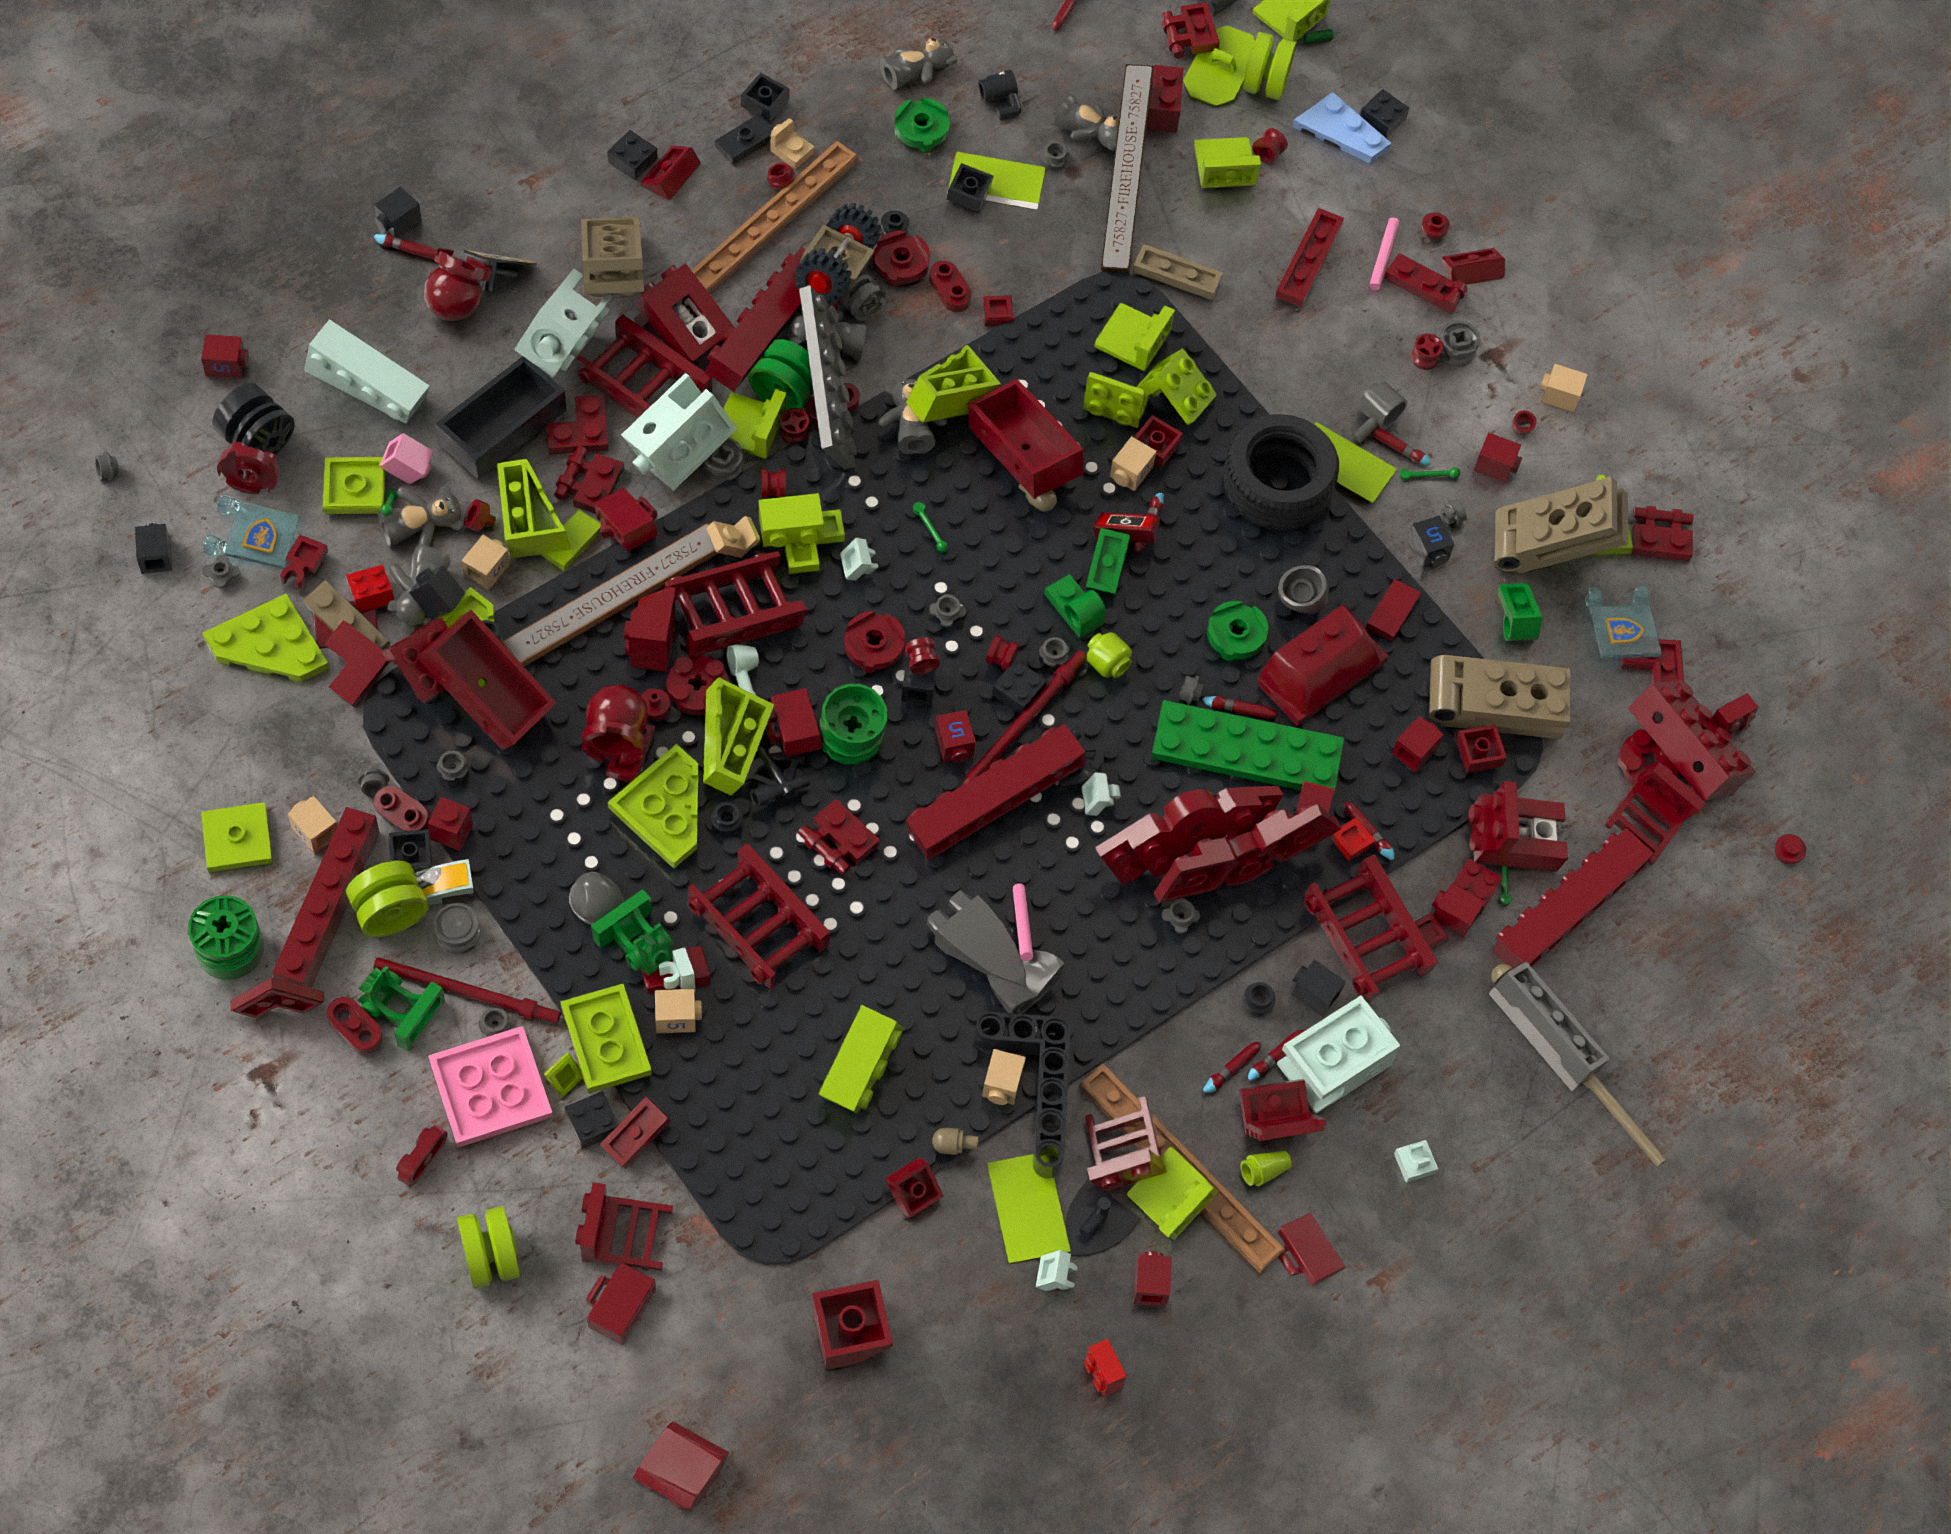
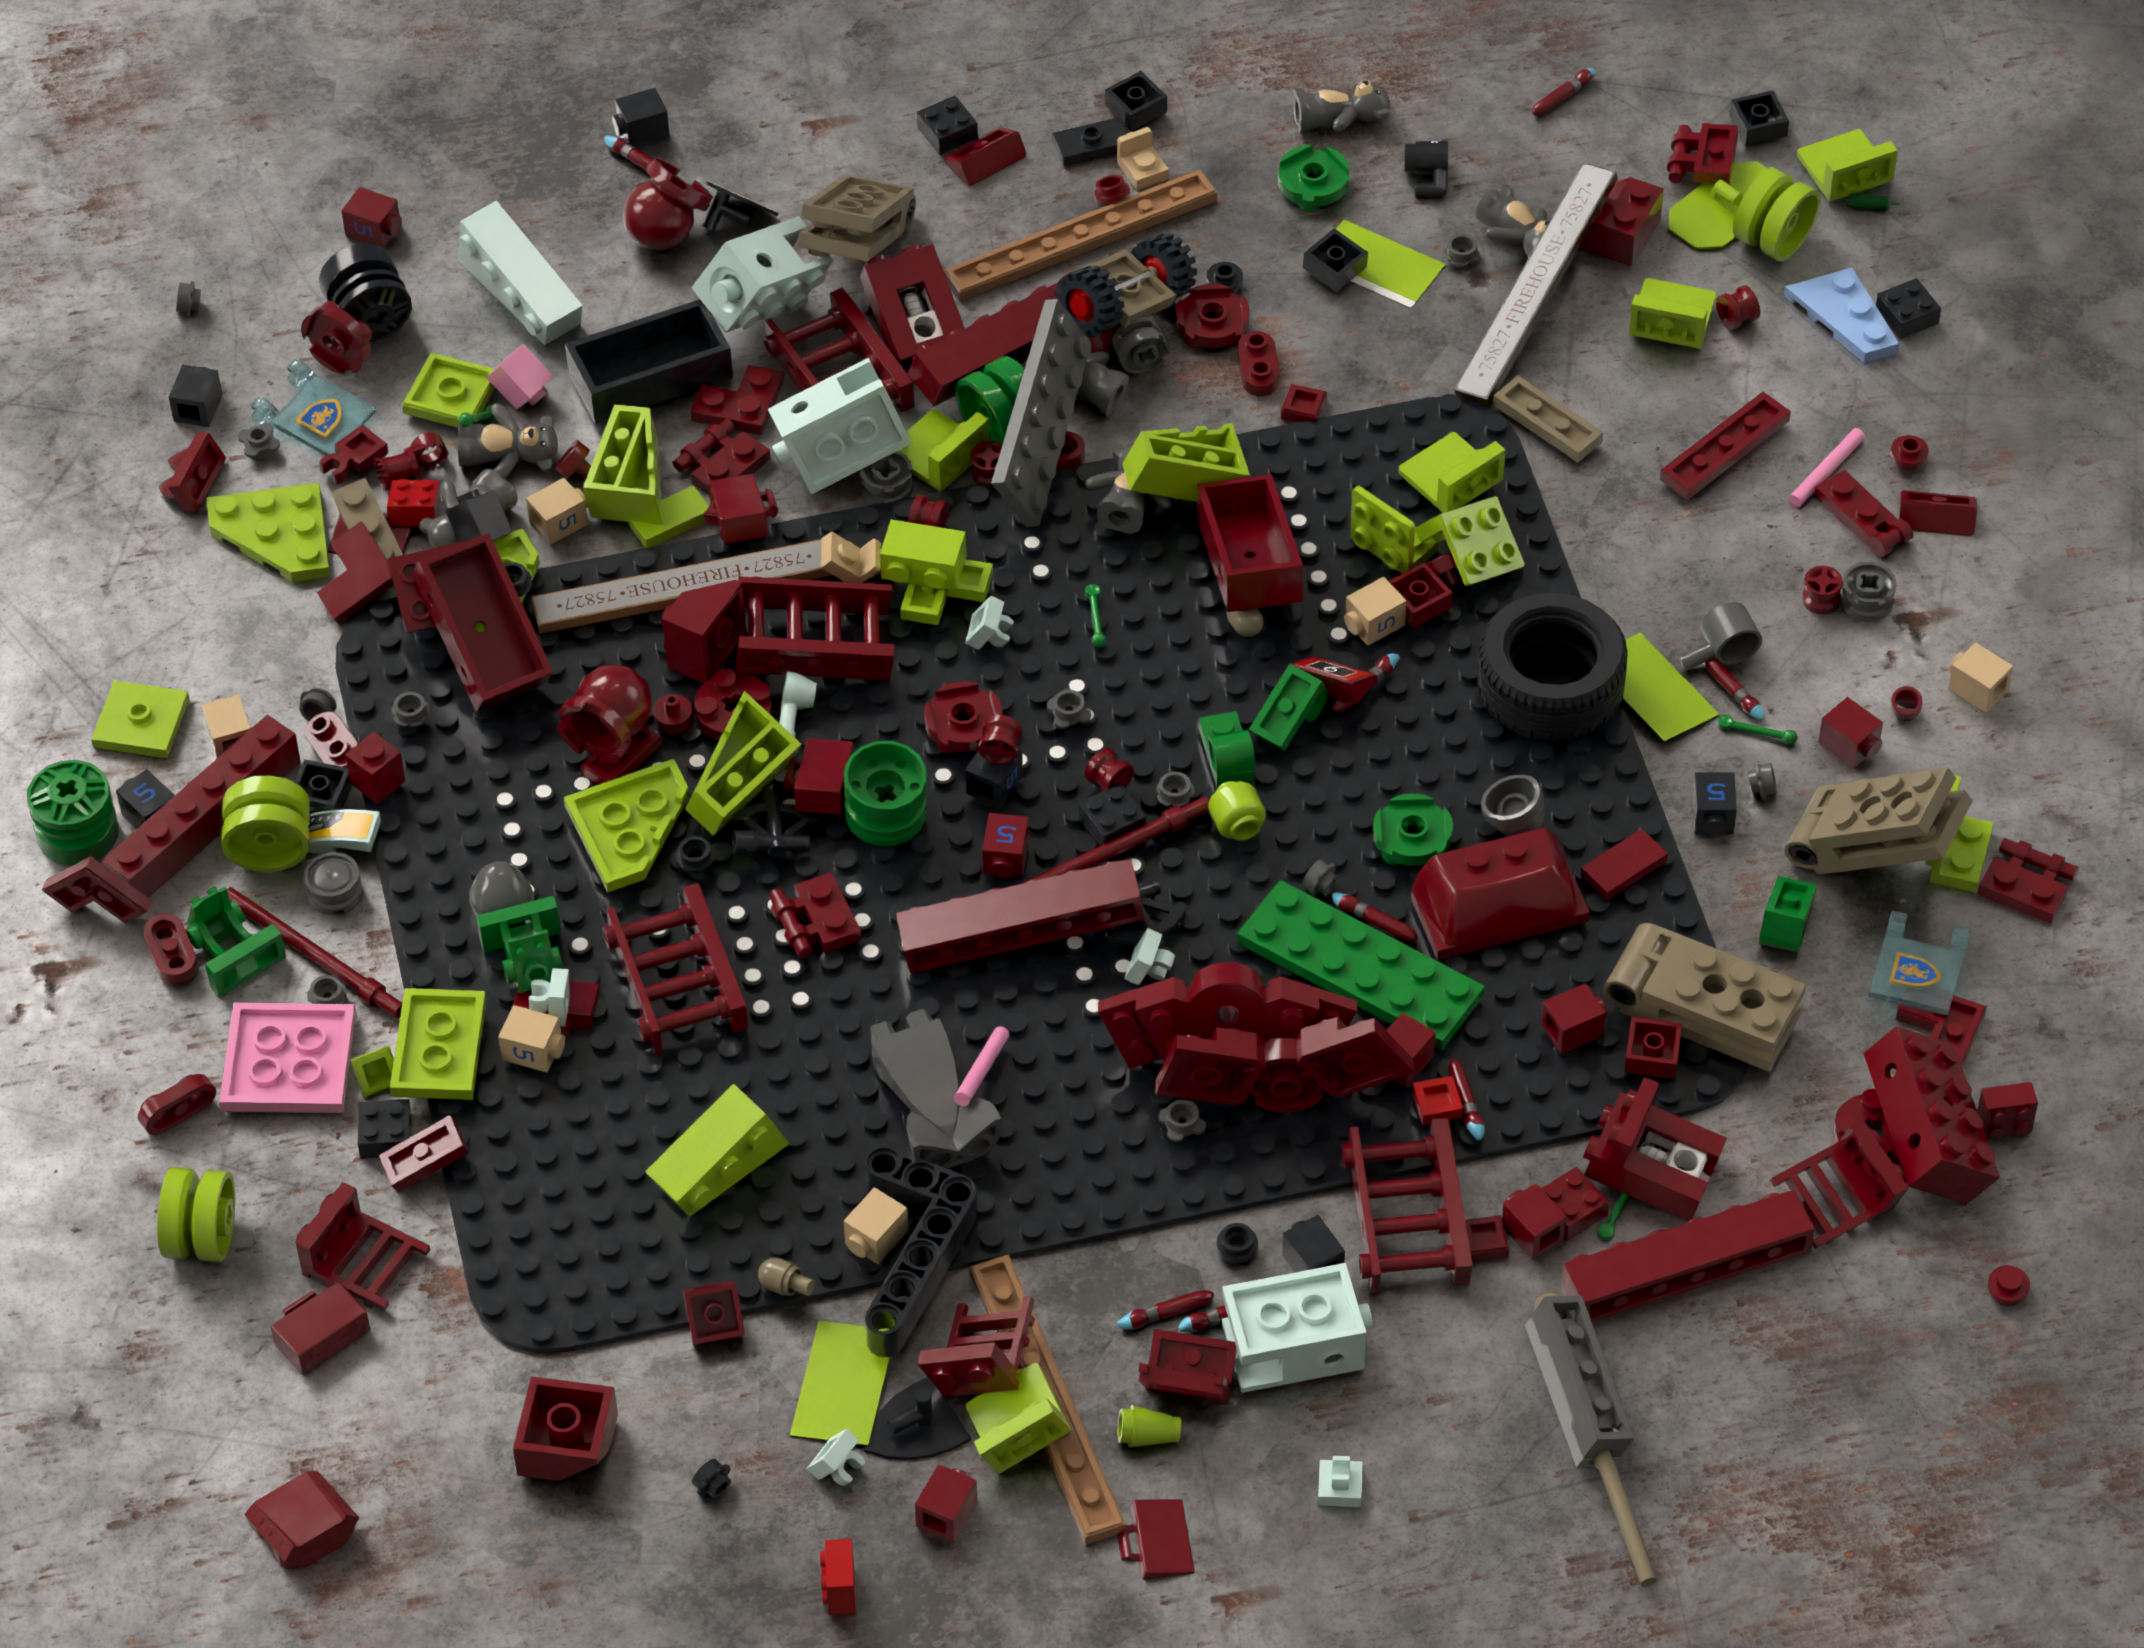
camera: 30 degrees right, 10 degrees down
none -> black brick [116,769,175,829]
none -> dark red tile [159,432,227,513]
none -> dark red connector [373,432,449,490]
none -> black plate [692,1459,731,1498]
none -> dark red tile [1426,551,1460,587]

